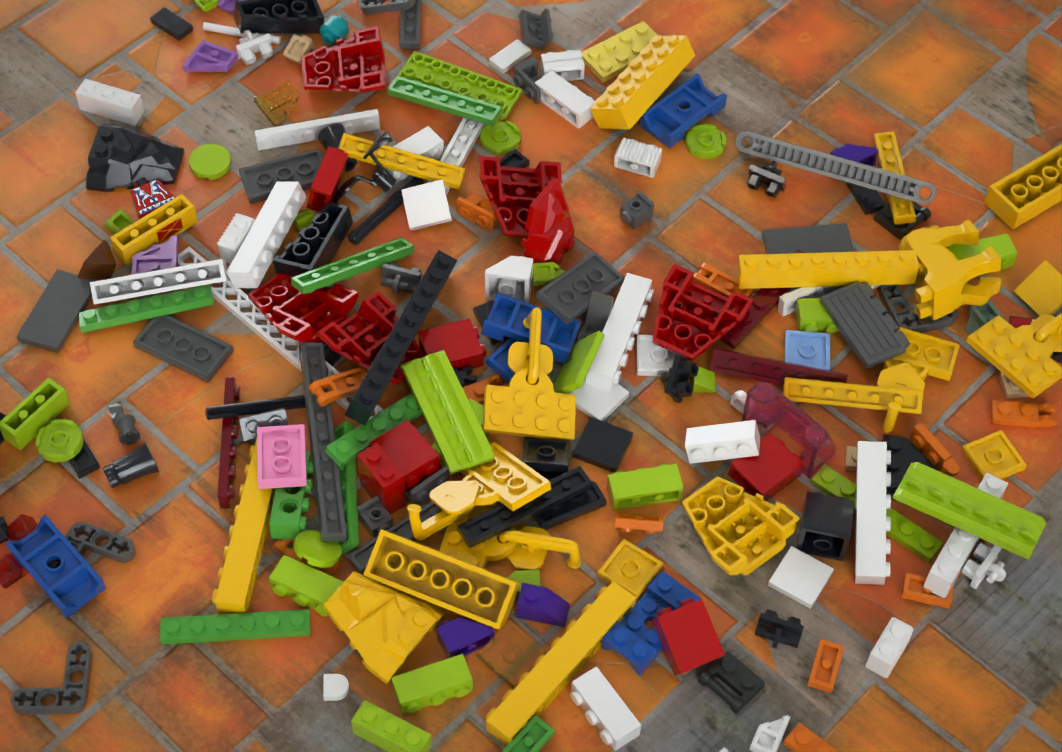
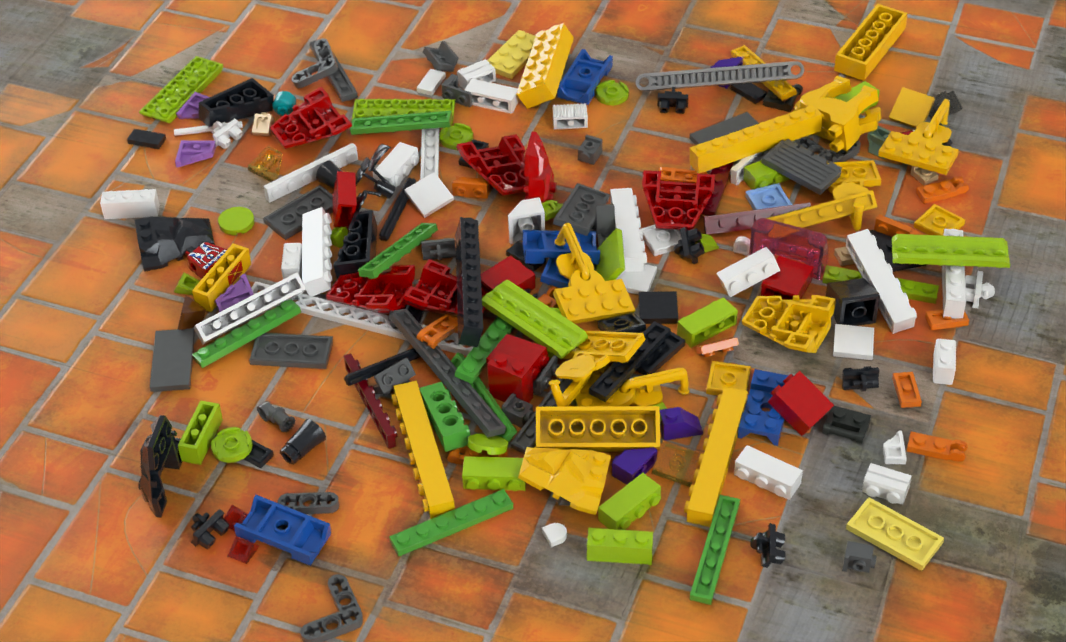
camera: 20 degrees left, 10 degrees down
bright pink plate [257,424,307,489] -> none
yellow tile [338,133,465,189] -> none

